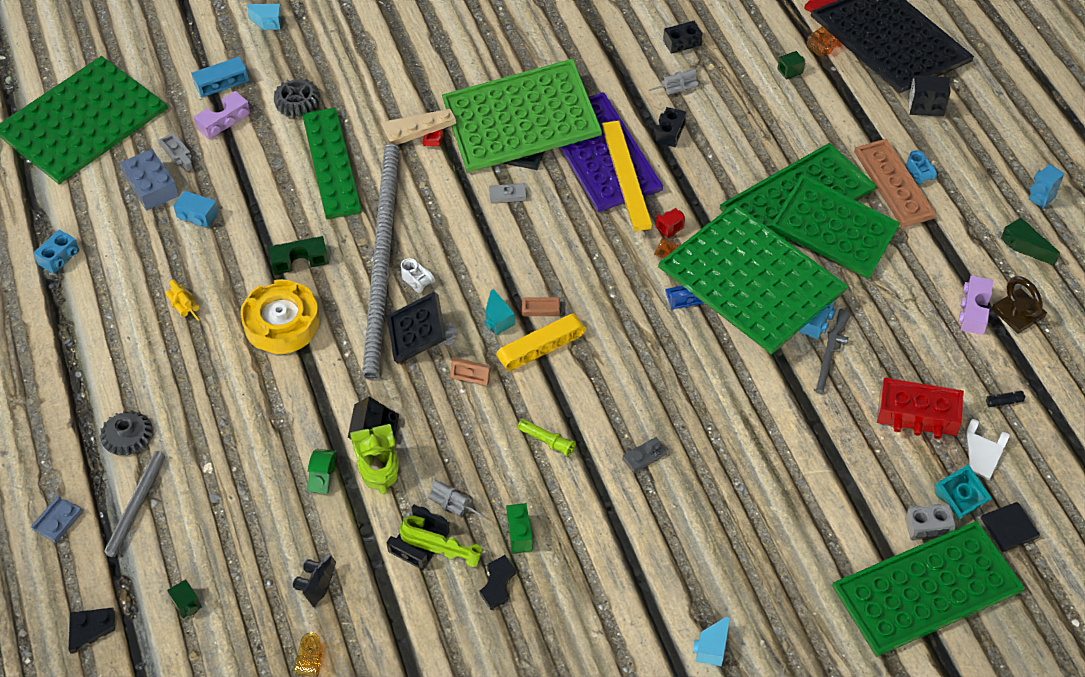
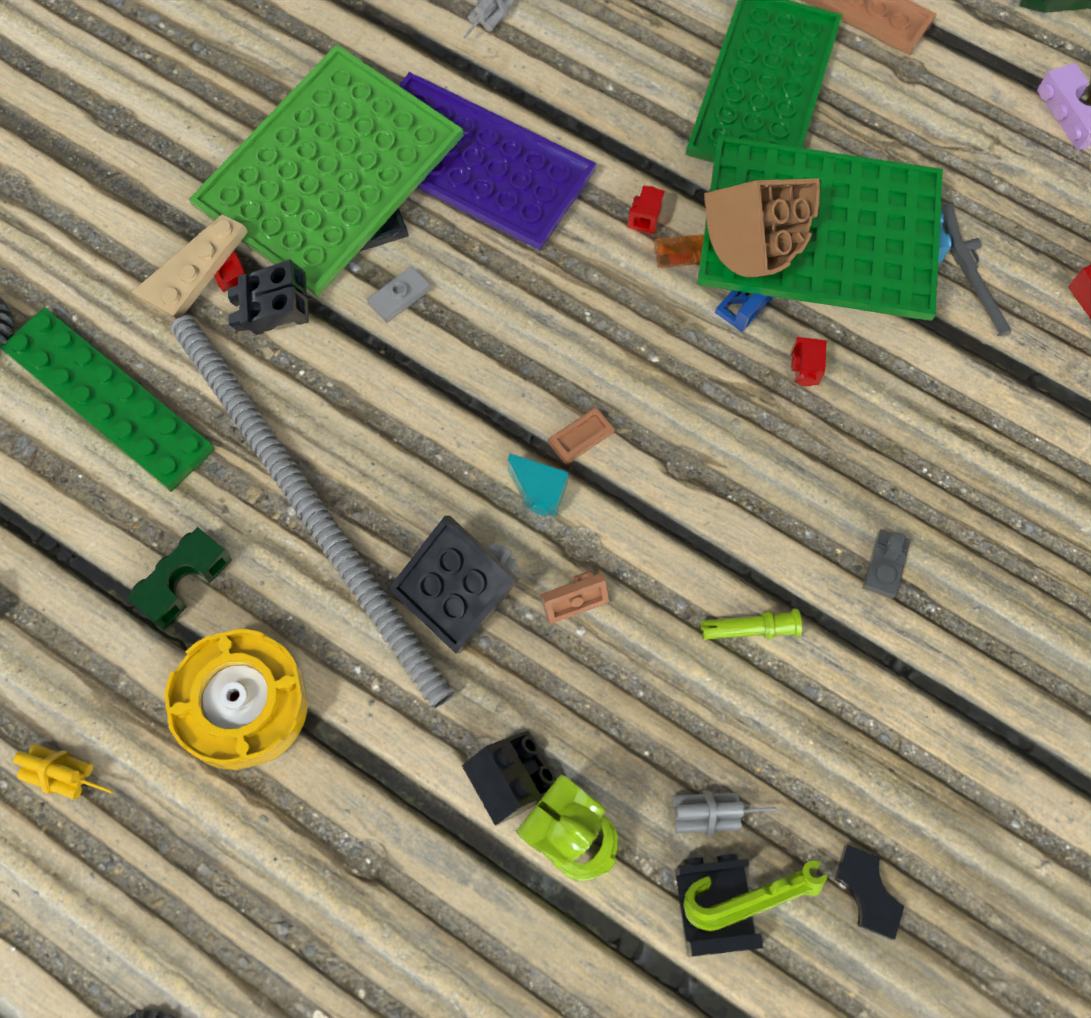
camera: 40 degrees left, 15 degrees up
green brick [307,448,337,494] -> none
white piece [401,258,435,293] -> none
yellow beam [496,313,586,371] -> none
green brick [506,503,533,554] -> none
yellow tile [602,121,652,232] -> none
black brick [653,107,686,148] -> none
green plate [770,174,900,279] -> none
none -> black hips [228,259,309,335]
none -> medium nougat brick [704,178,820,277]
none -> red brick [790,337,827,387]

